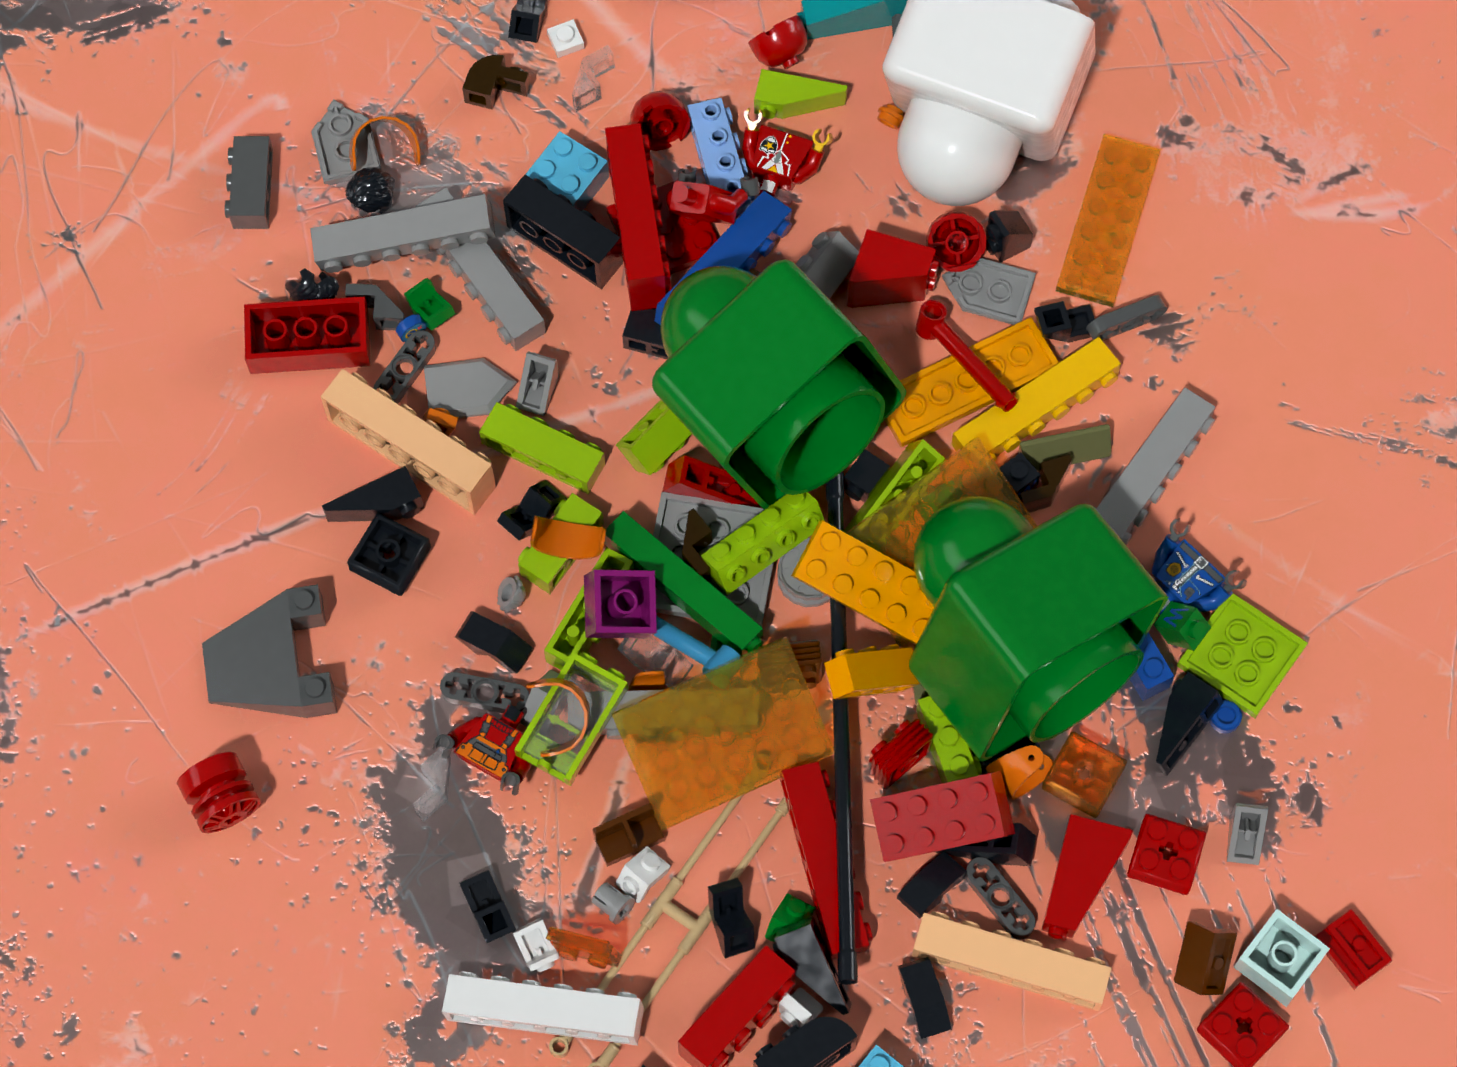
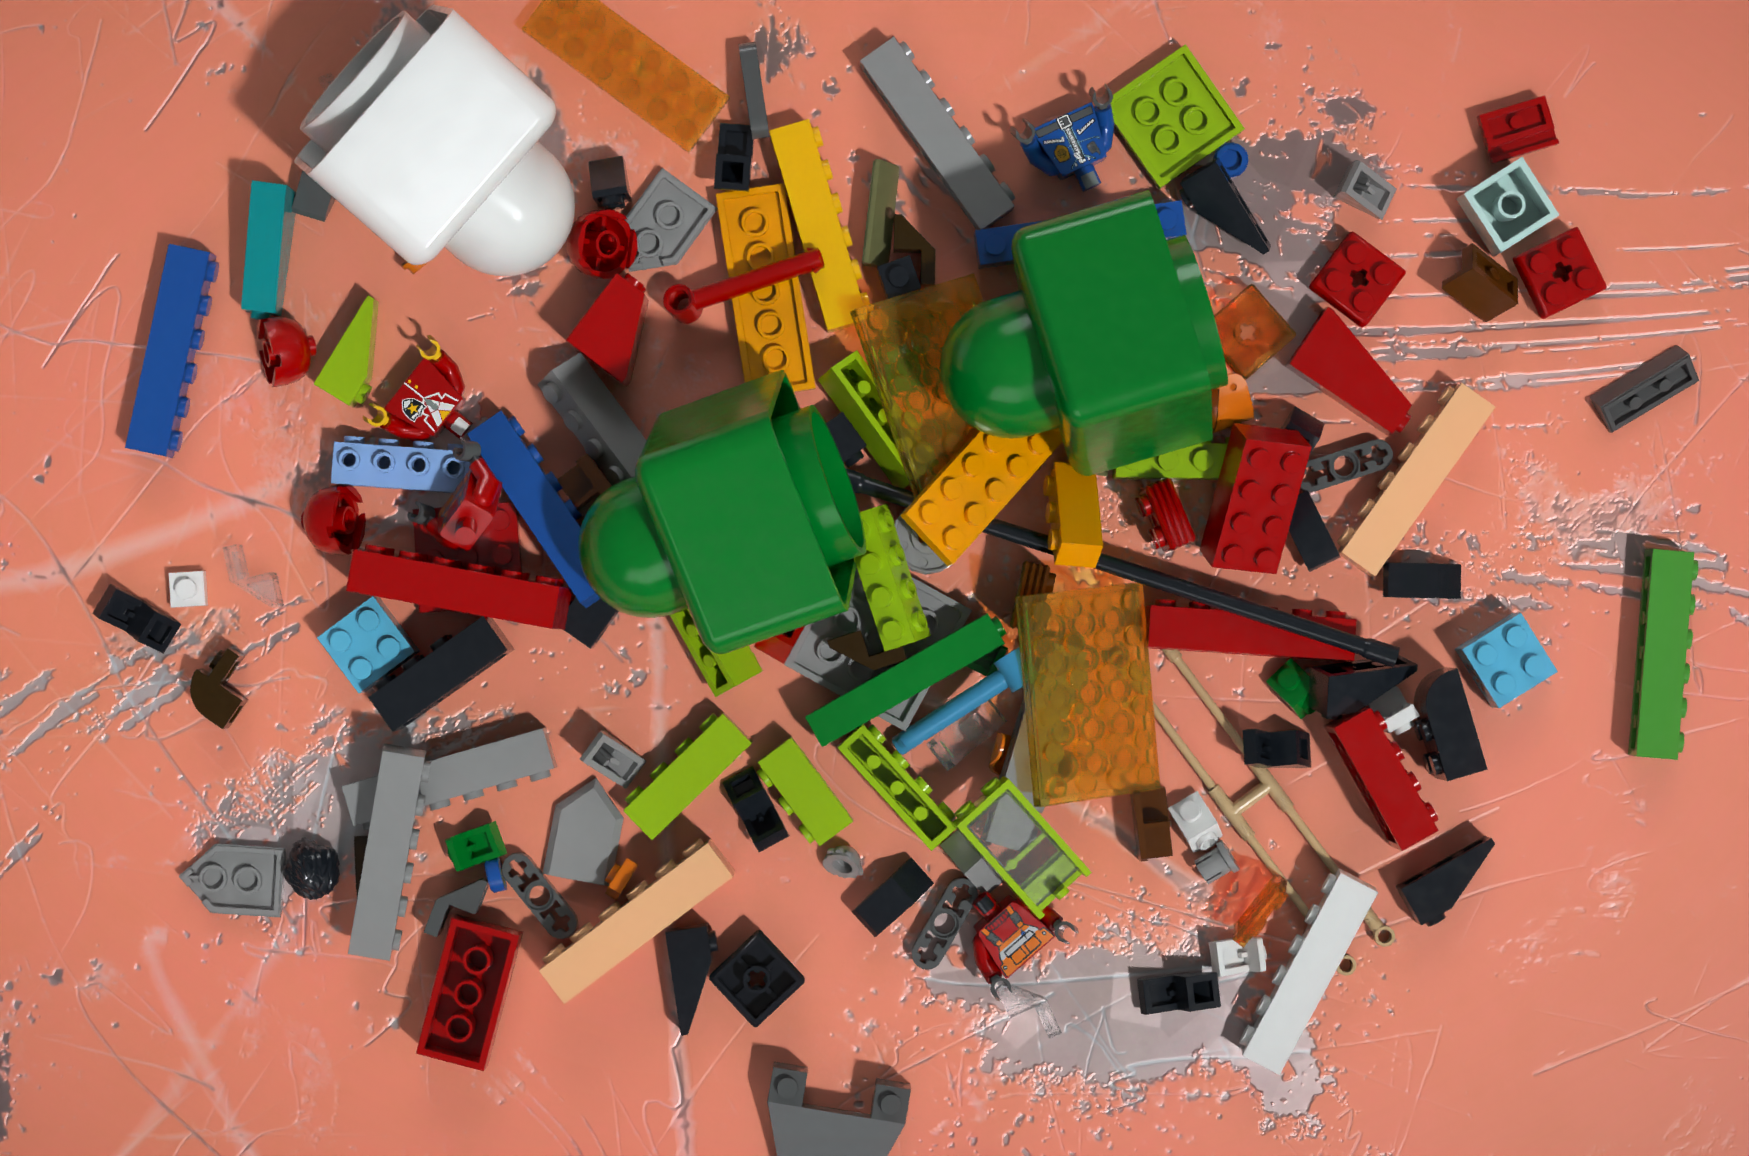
camera: 70 degrees left, 20 degrees up
dark grey brick [225,136,273,229] -> none
black hair [285,268,339,301] -> none
orange piece [349,116,420,171] -> none
orange piece [526,678,590,757] -> none
orange piece [530,515,606,560] -> none
magenta brick [584,570,657,638] -> none
green brick [1153,601,1211,651] -> none

